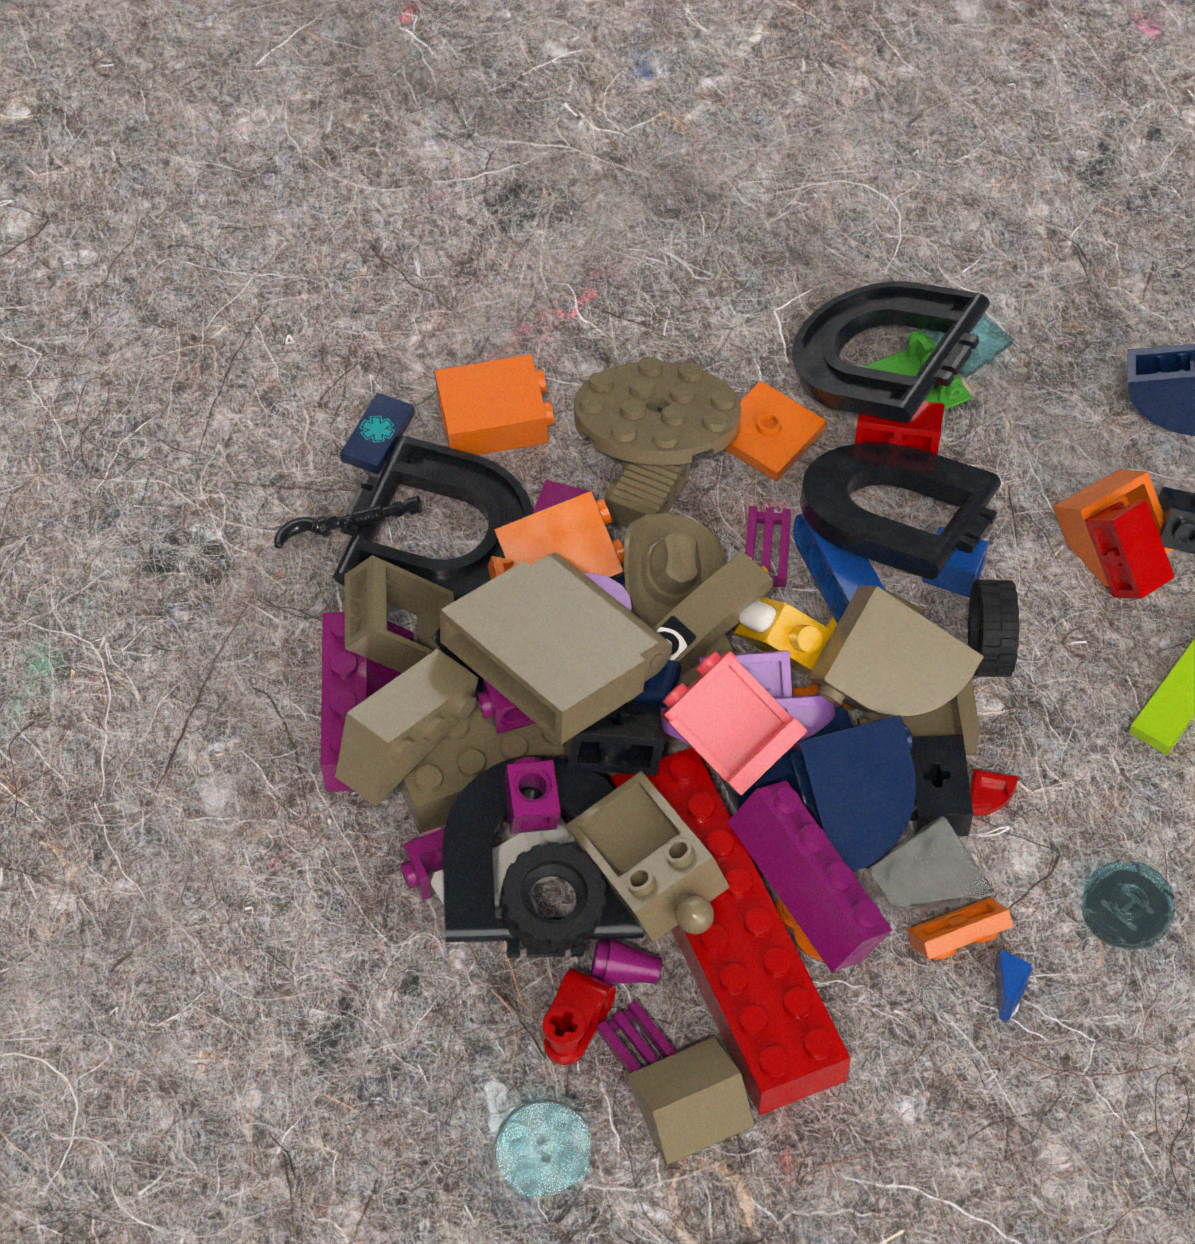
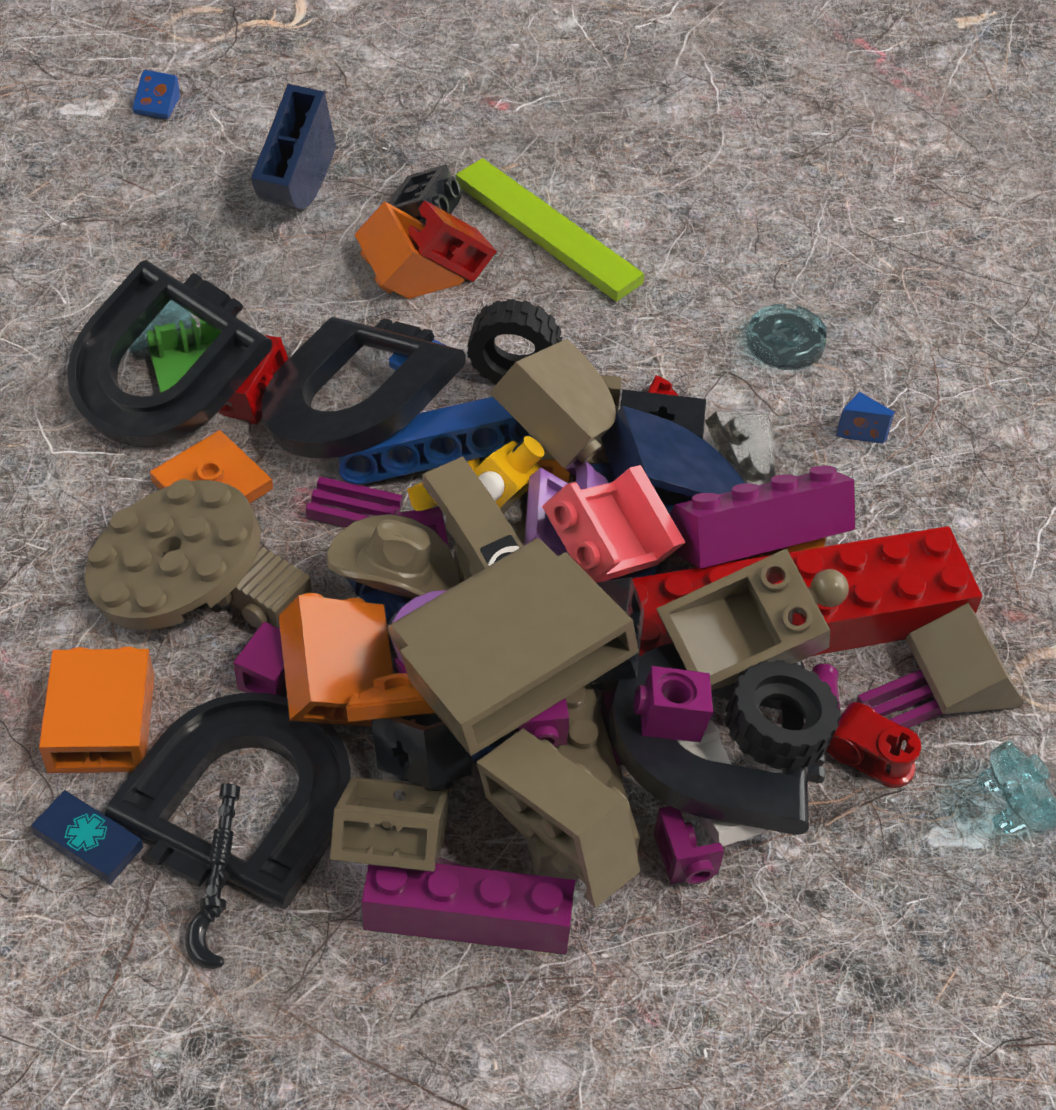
camera: 85 degrees left, 5 degrees down
orange plate [906,897,1013,960] -> none

